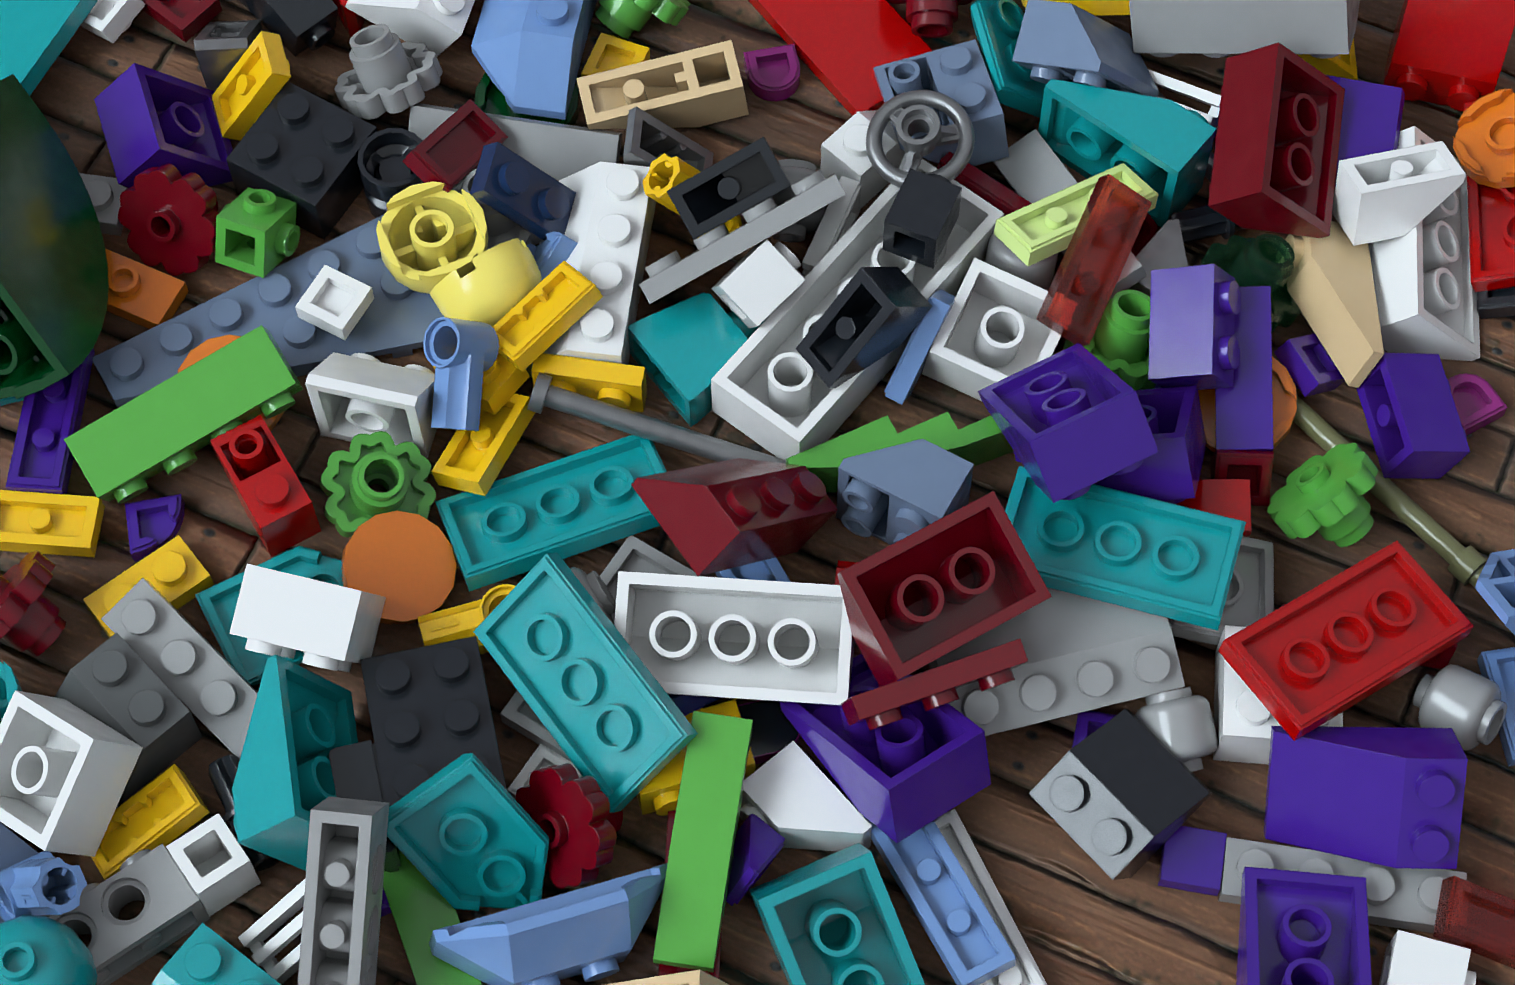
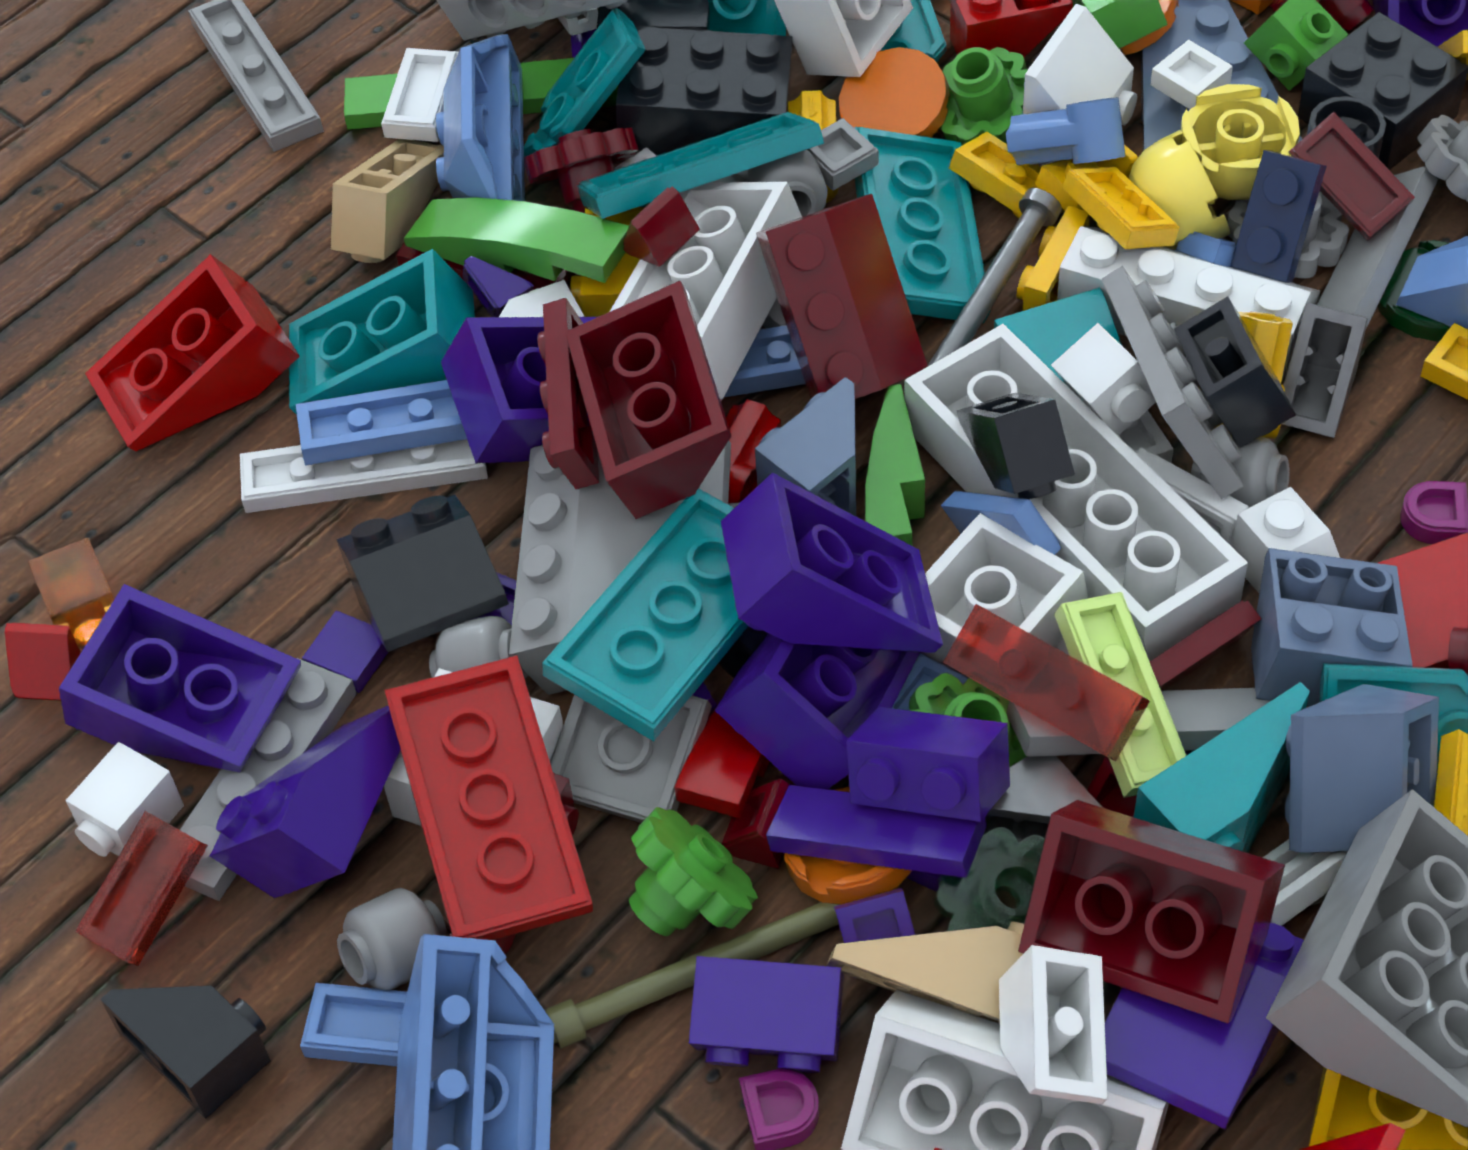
camera: 110 degrees right, 10 degrees down
tan slope [576,40,749,130] -> none
flat silver piece [866,90,975,188] -> none
black brick [882,168,962,269] -> none
none -> dark red slope [623,186,700,267]
none -> light grey tile [807,118,879,191]

